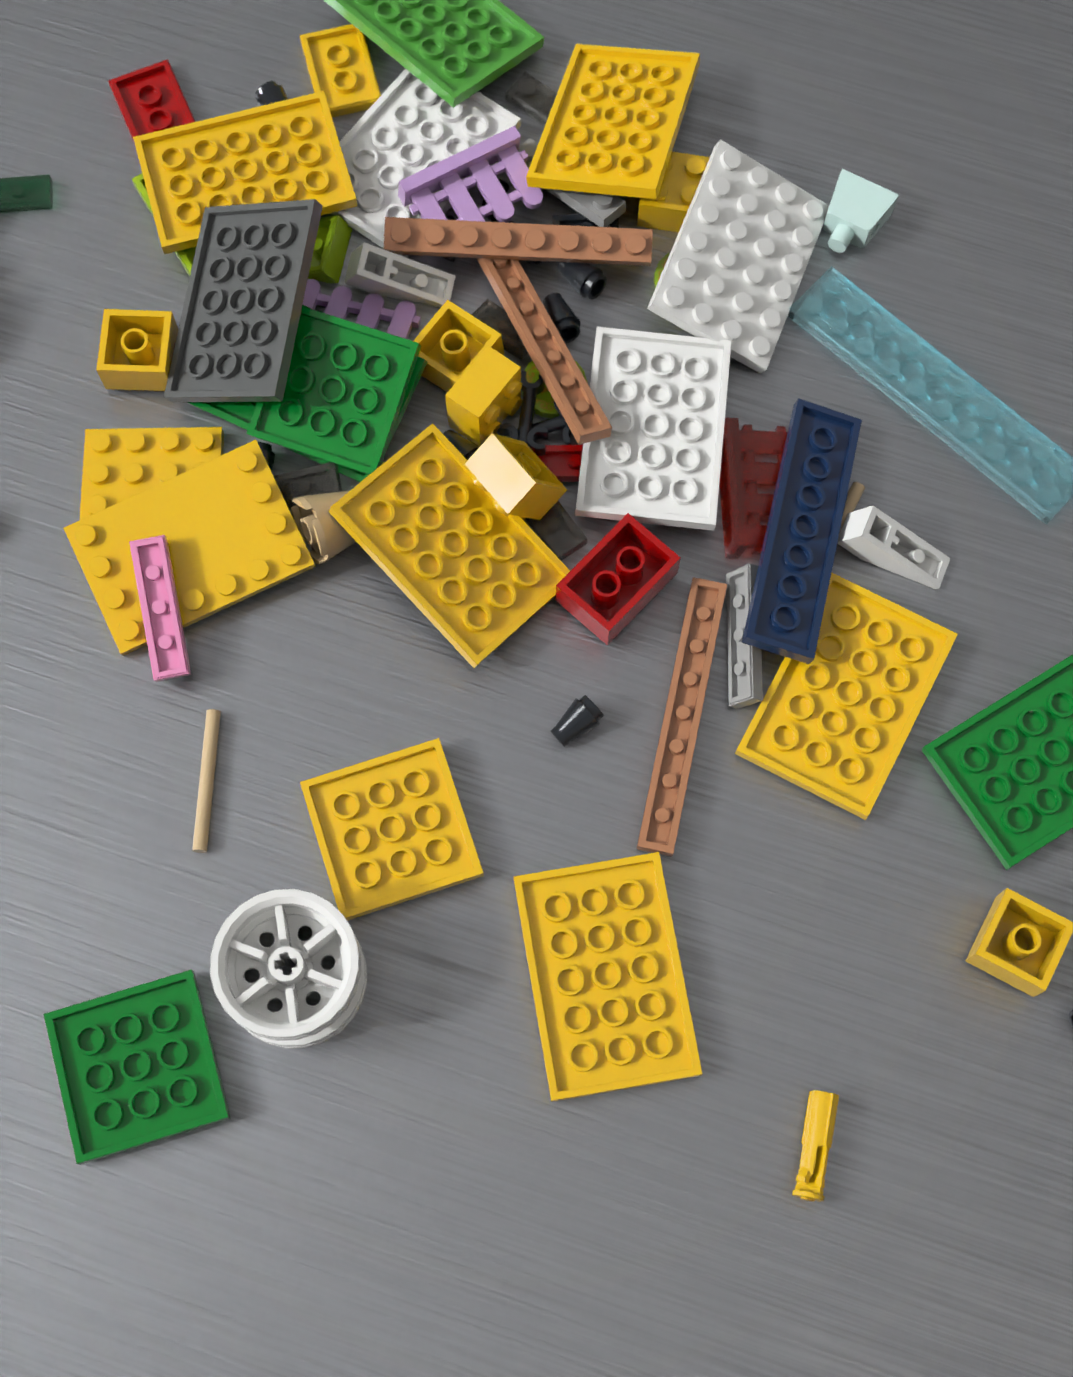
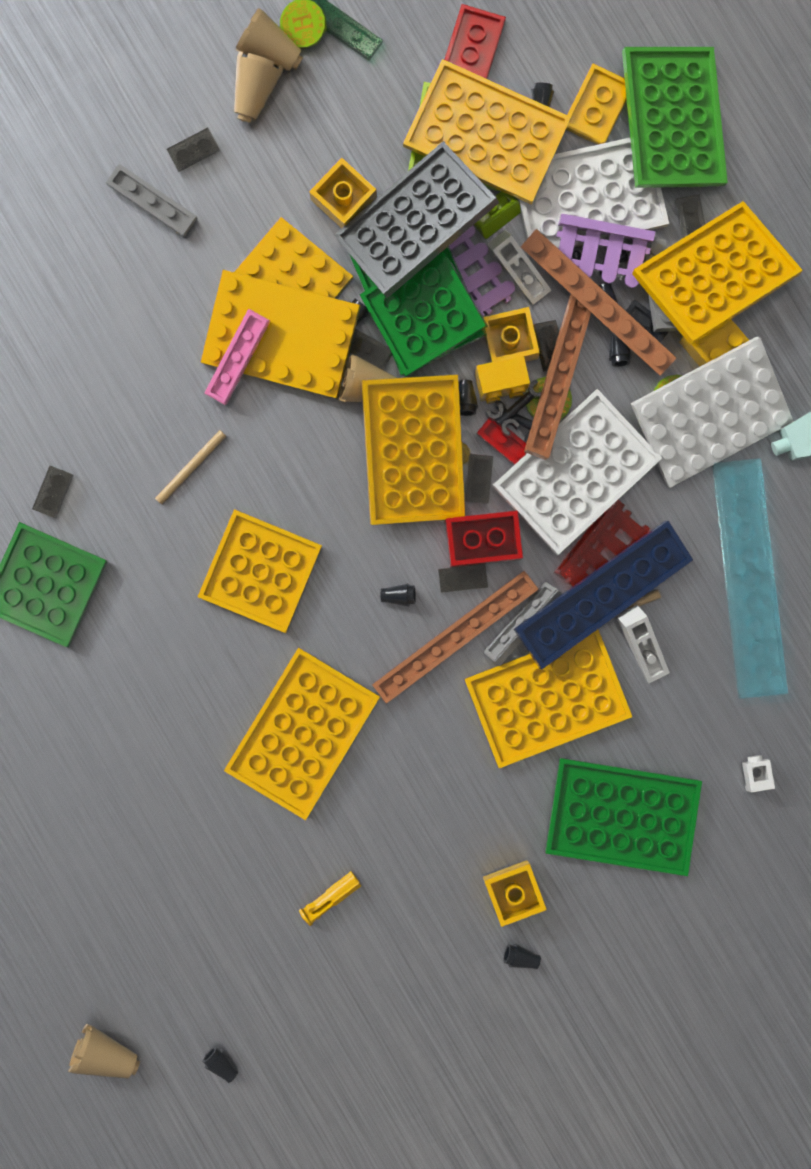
camera: 35 degrees right, 15 degrees up
white wheel [210,889,367,1049] -> none
yellow brick [465,433,567,520] -> none
black cone [543,293,581,343] -> none
none -> clear smoke plate [32,466,74,519]
none -> clear smoke plate [438,564,488,593]

